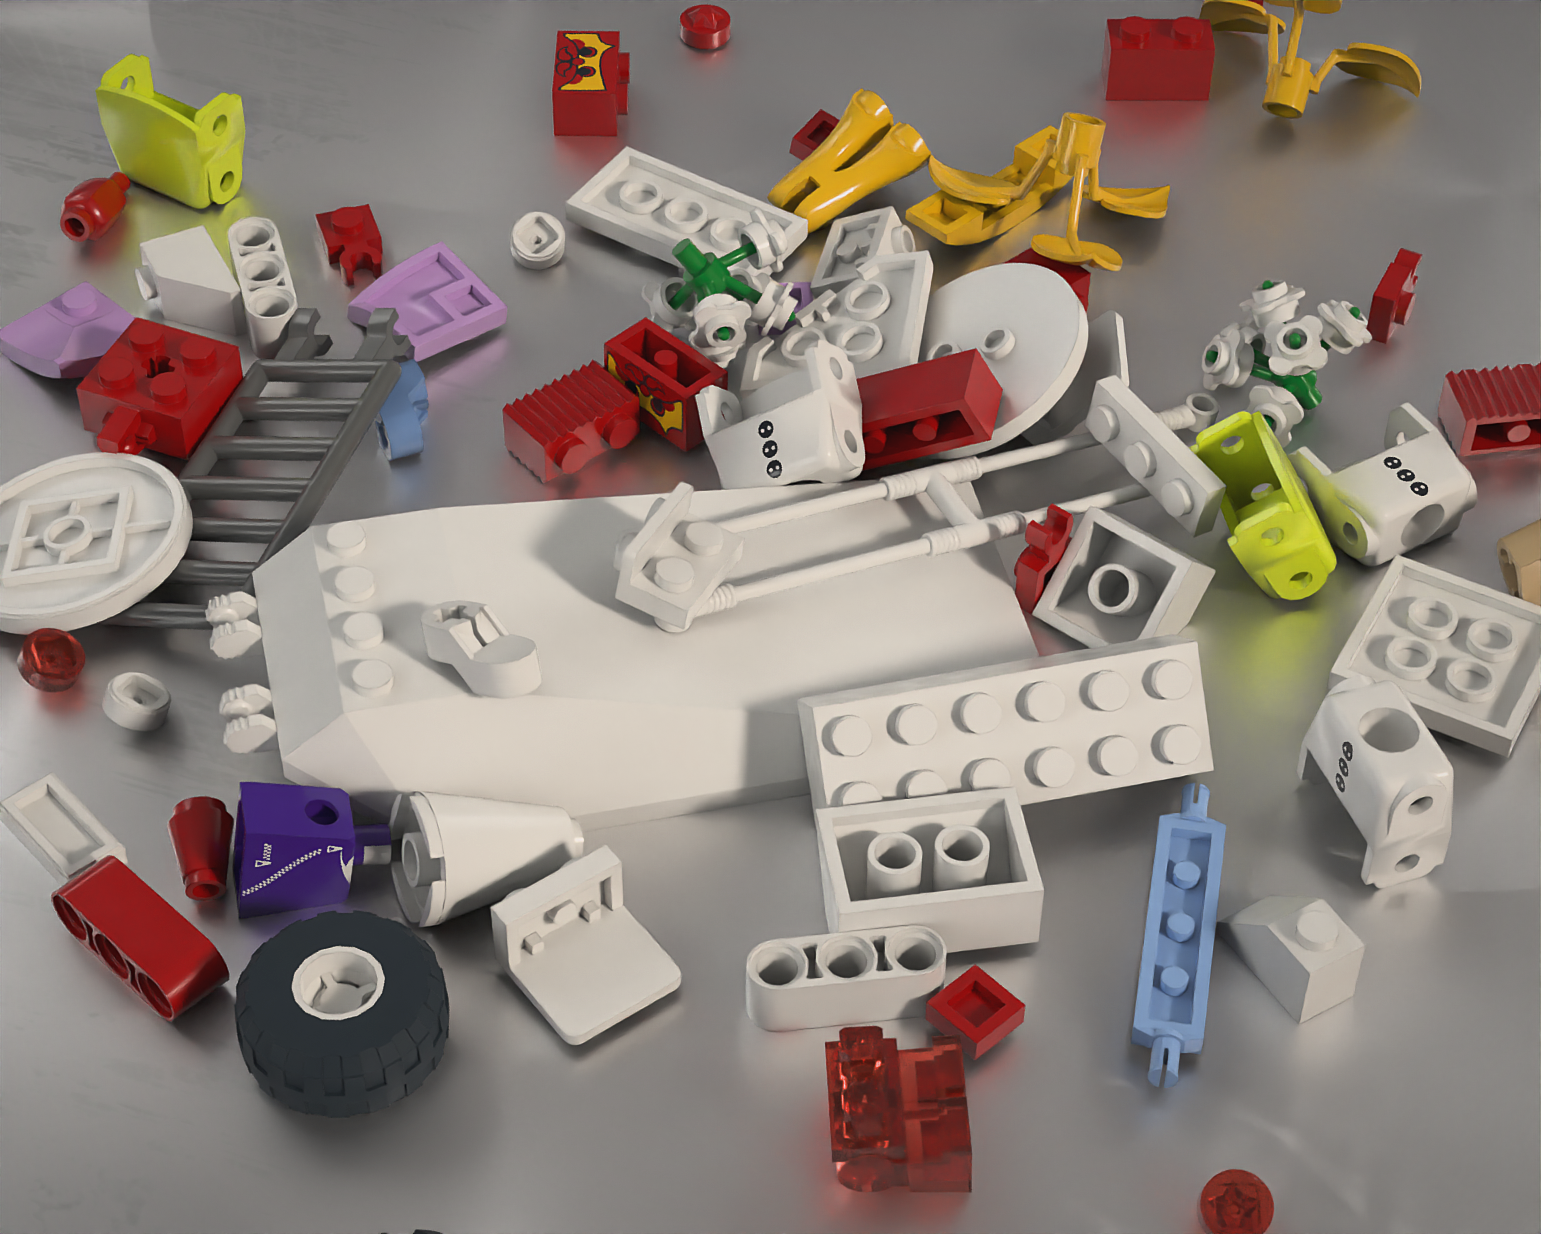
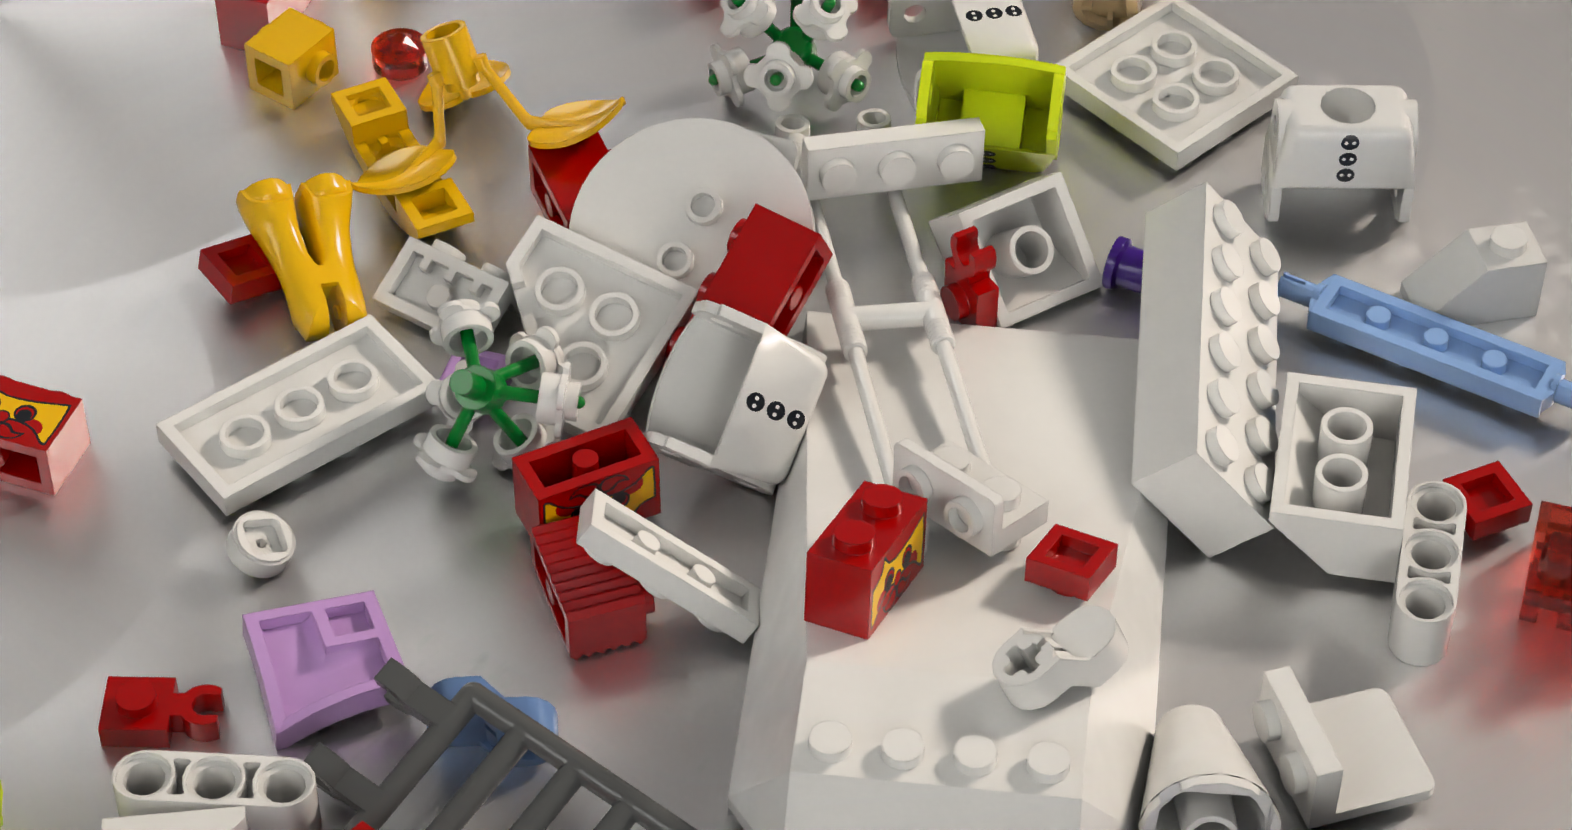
camera: 70 degrees left, 0 degrees up
none -> yellow brick [244,7,339,110]
none -> clear red tile [371,28,429,81]
none -> white plate [576,488,760,643]
none -> red brick [804,481,928,640]
none -> red plate [1024,524,1118,601]

